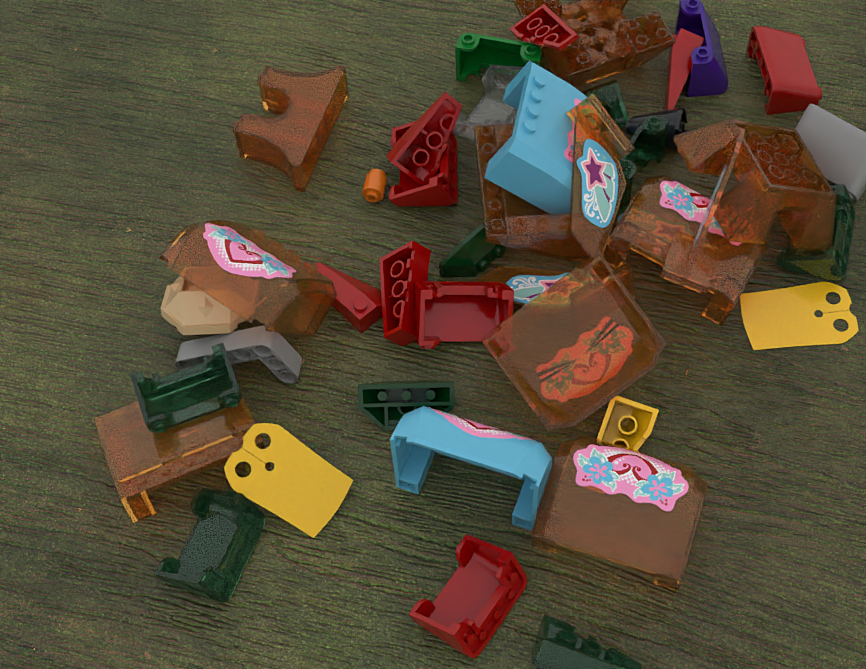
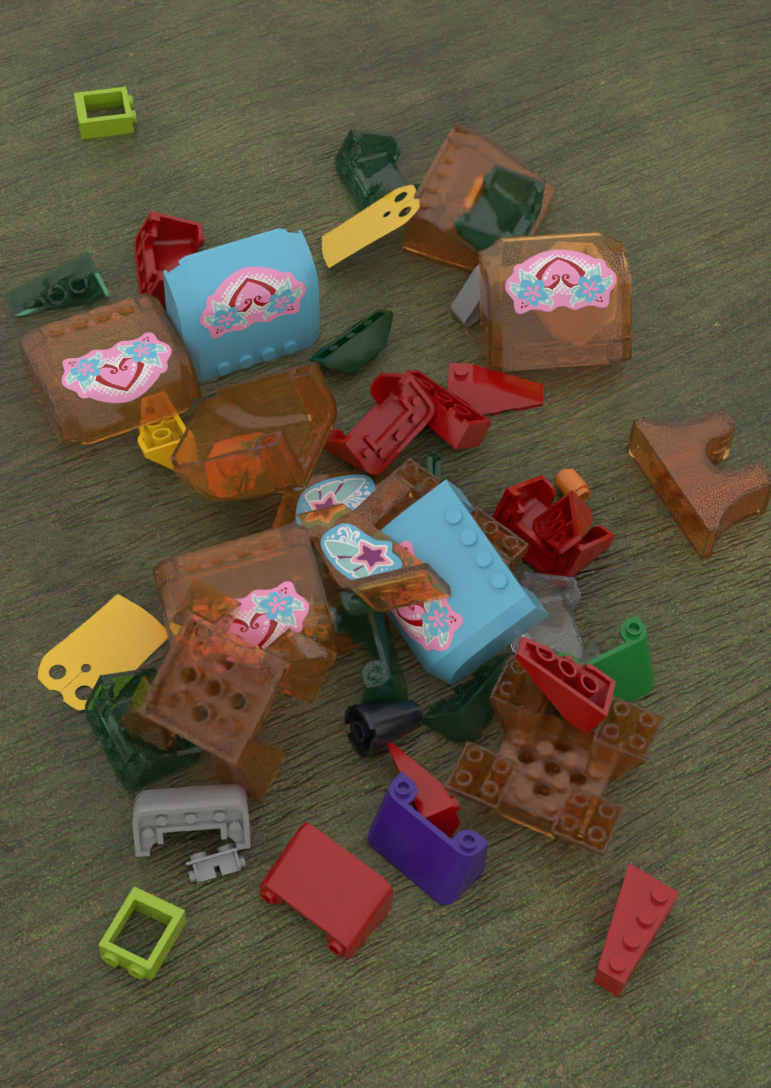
camera: 130 degrees right, 5 degrees down
clear orange piece [659,128,745,295] -> none

